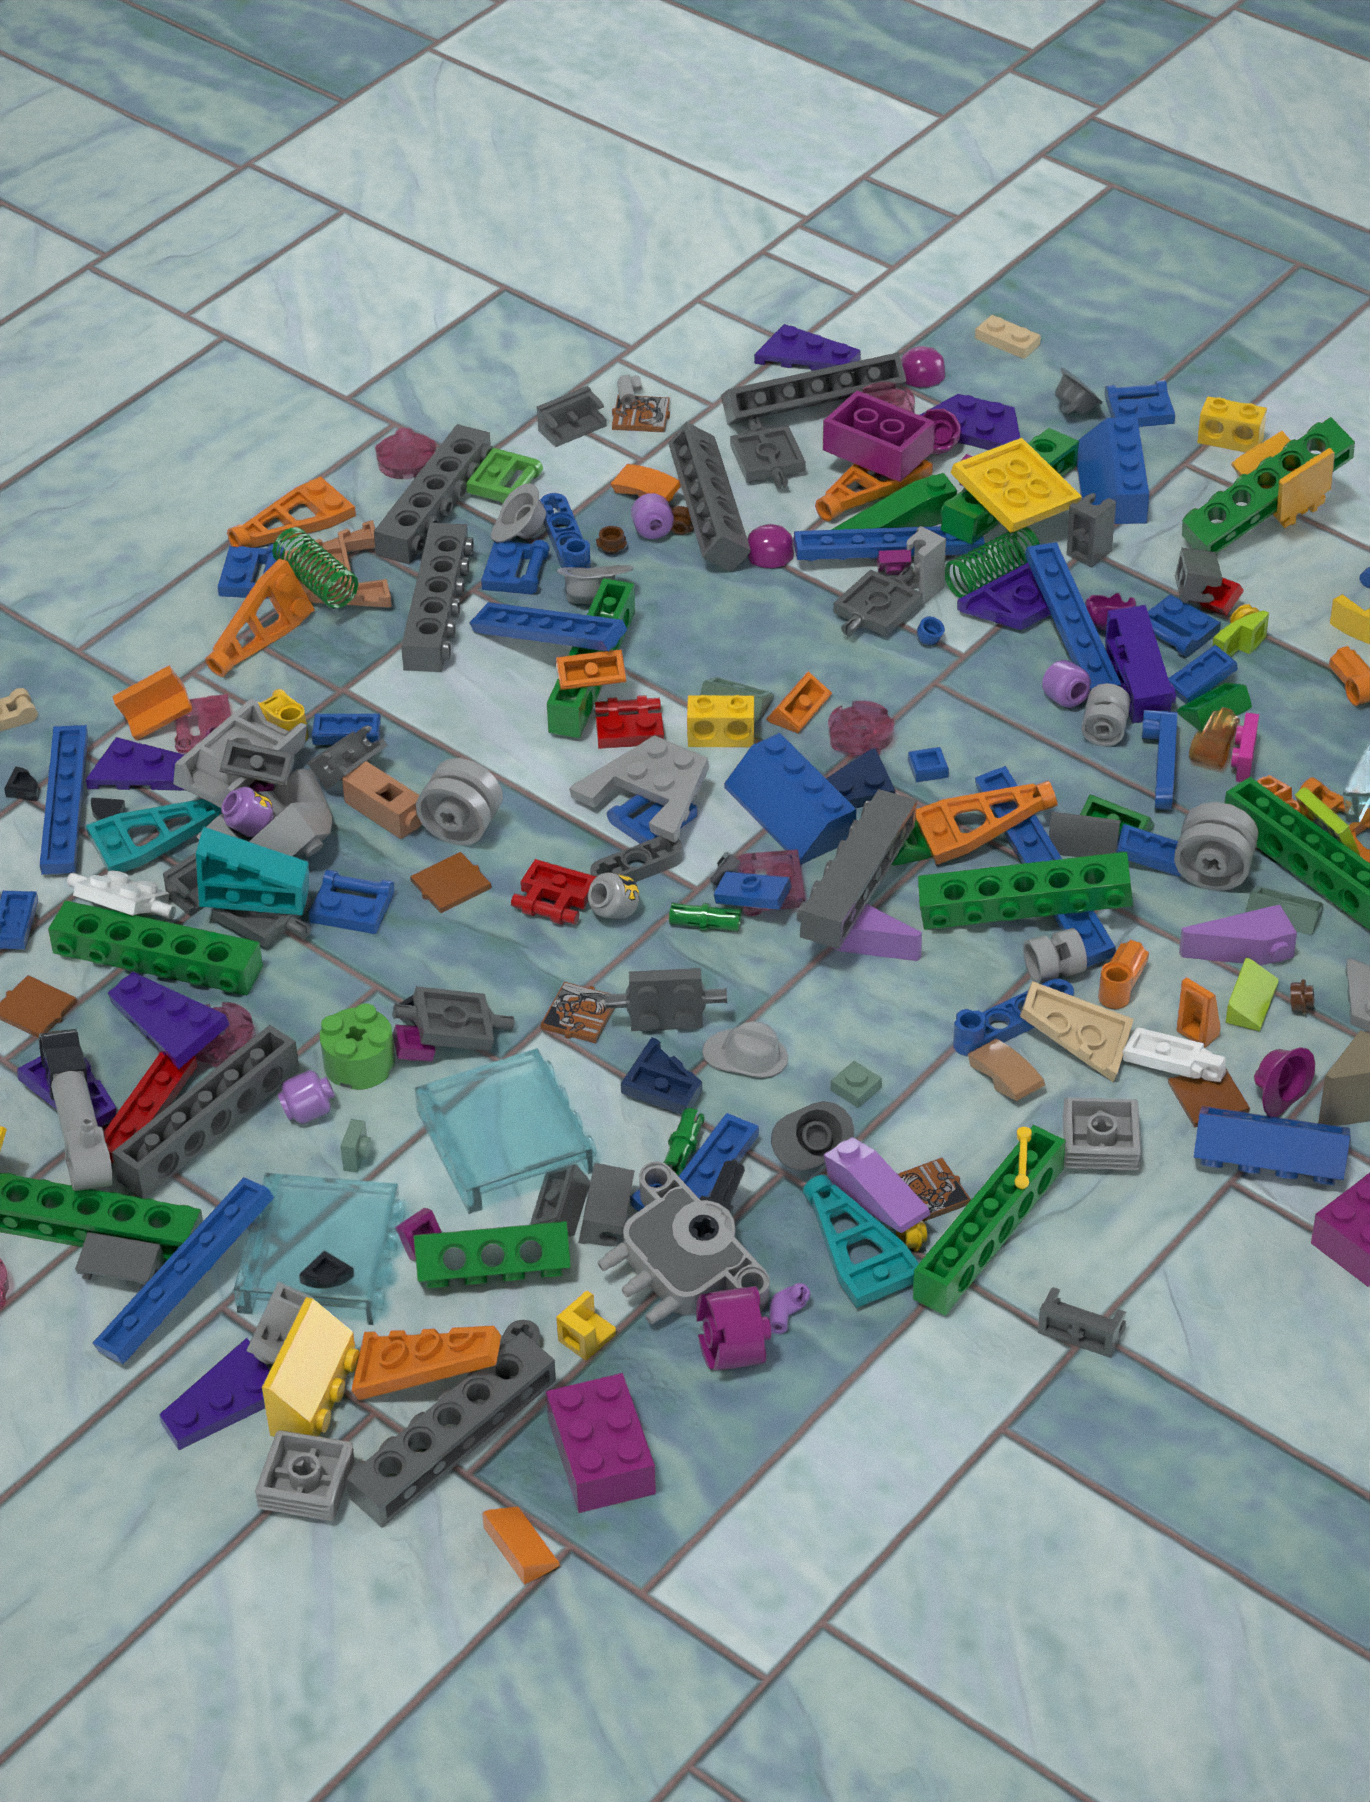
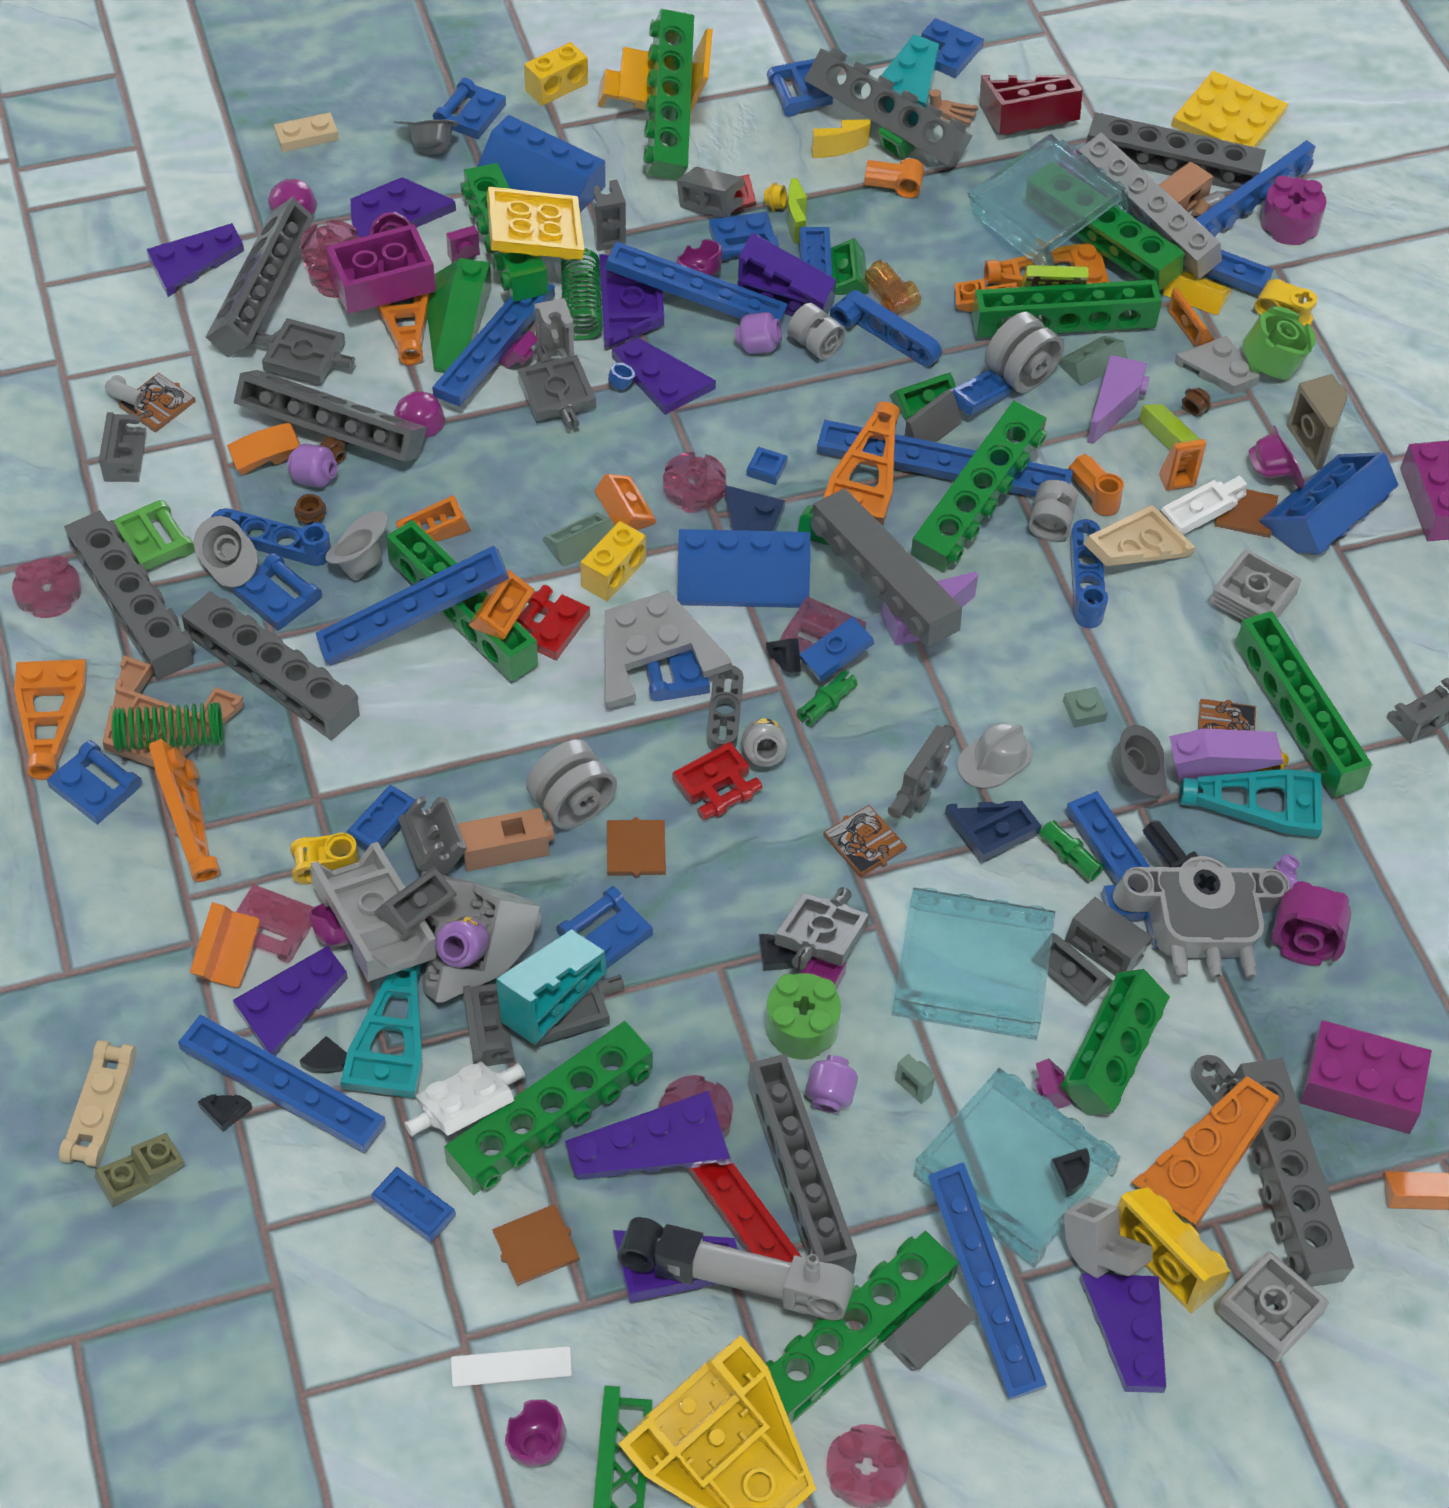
camera: 60 degrees left, 10 degrees up
yellow panel [556,1291,616,1361] -> none
medium nougat slope [968,1039,1045,1101] -> none
yellow hinge [1014,1127,1032,1189] -> none
dark pink plate [1231,712,1259,782] -> none
none -> orange slope [395,495,471,542]
none -> dark purple wing [612,337,716,415]

